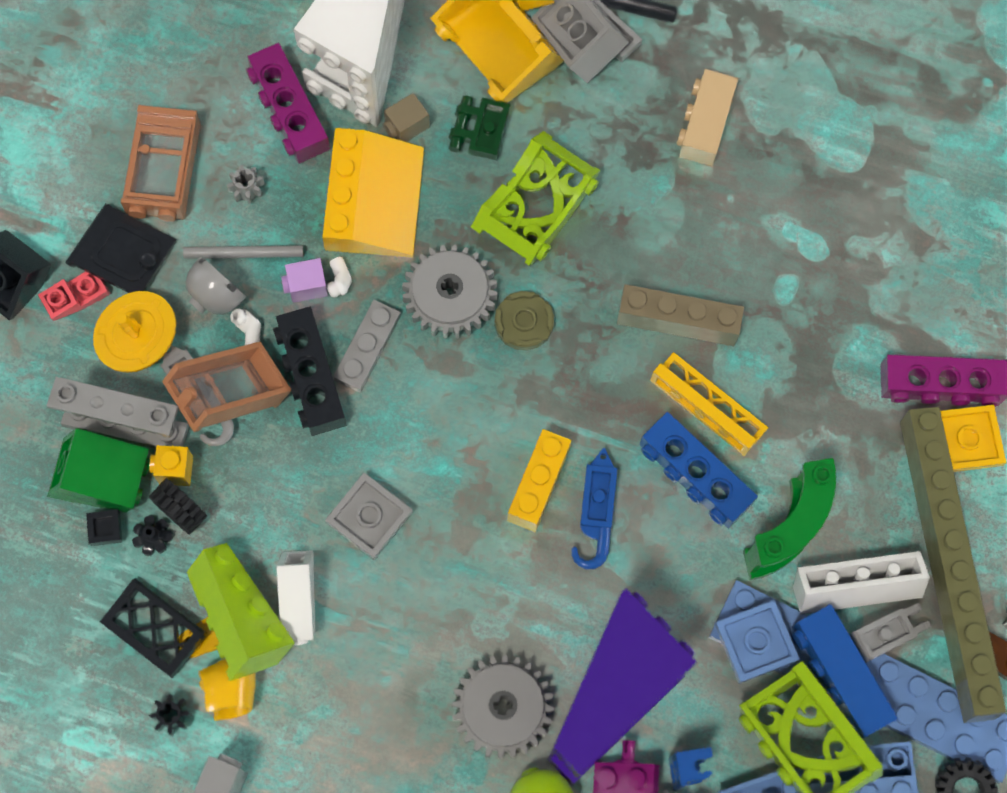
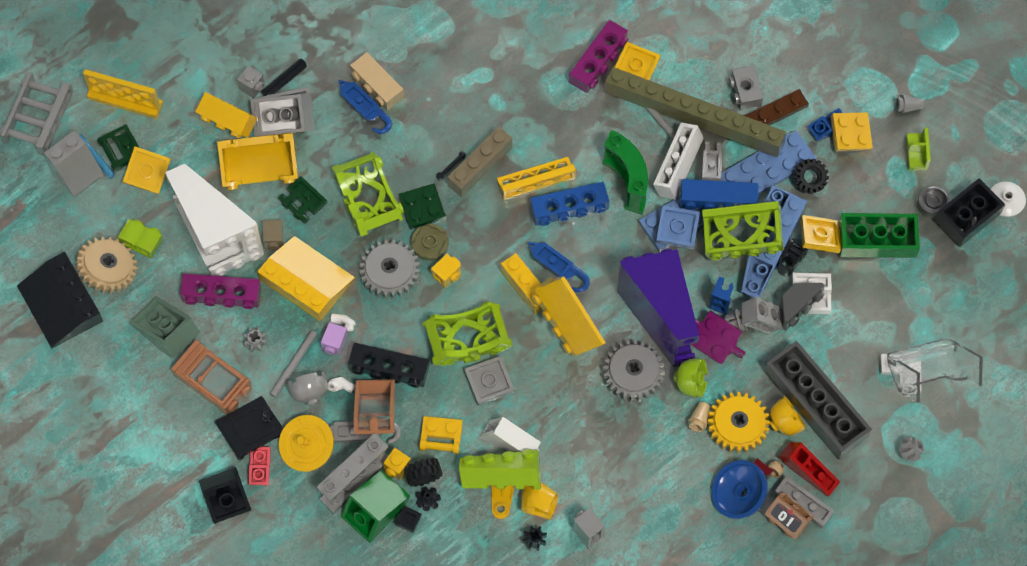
camera: 55 degrees left, 5 degrees down
black window [100,578,207,679] -> none
light grey plate [333,300,401,393] -> none
none -> sand green slope [129,296,200,358]
none -> blue plate [339,80,392,134]
none -> dark green plate [399,183,446,230]
none -> yellow plate [420,416,463,454]
none -> lime fence [422,302,513,366]
none -> yellow brick [431,254,461,288]
none -> black hinge [436,151,466,180]
none -> yellow slope [530,276,606,356]
none -> light grey bar [646,108,676,140]

